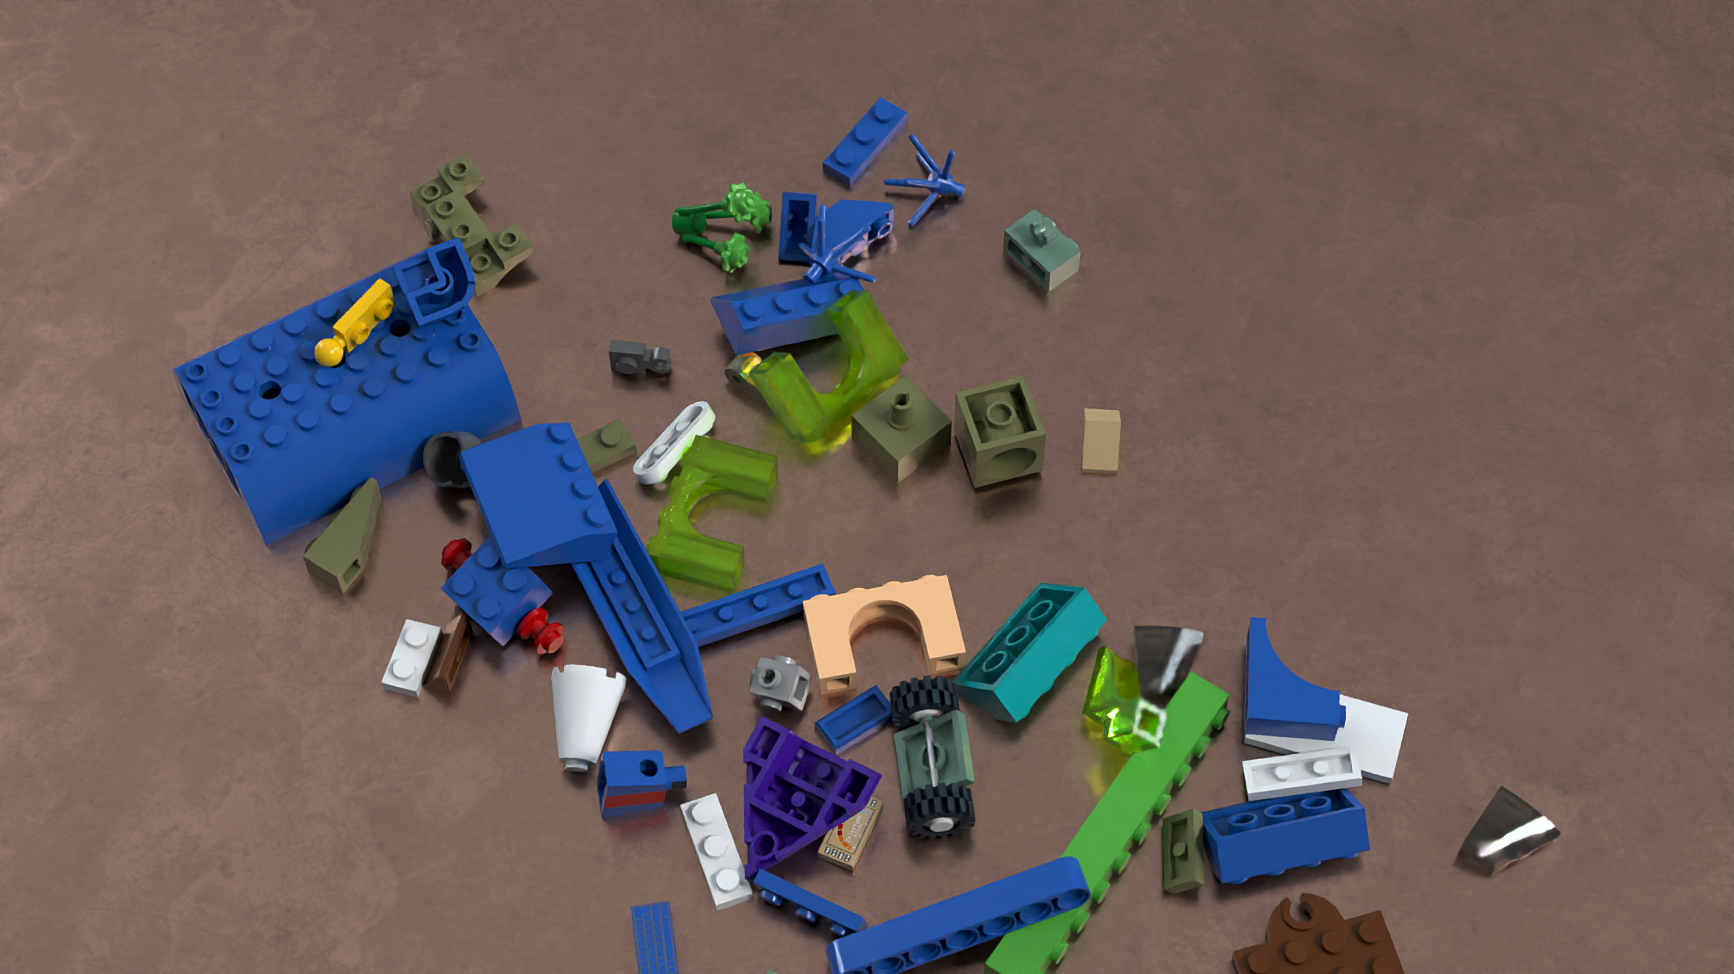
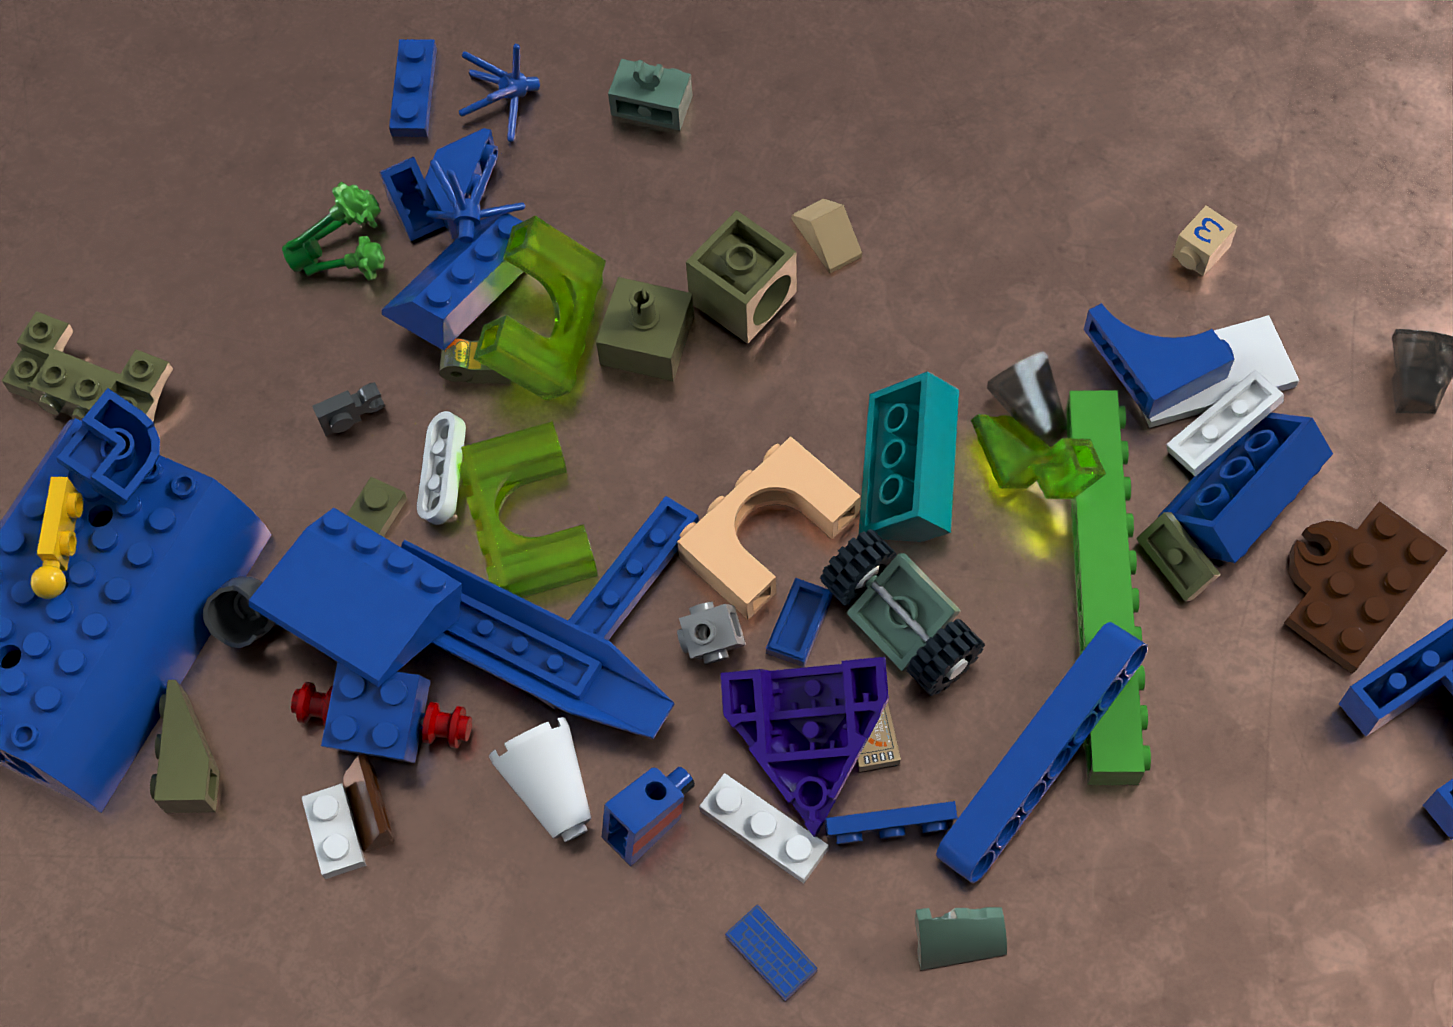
camera: 30 degrees left, 5 degrees up
none -> tan brick [1172,206,1237,276]

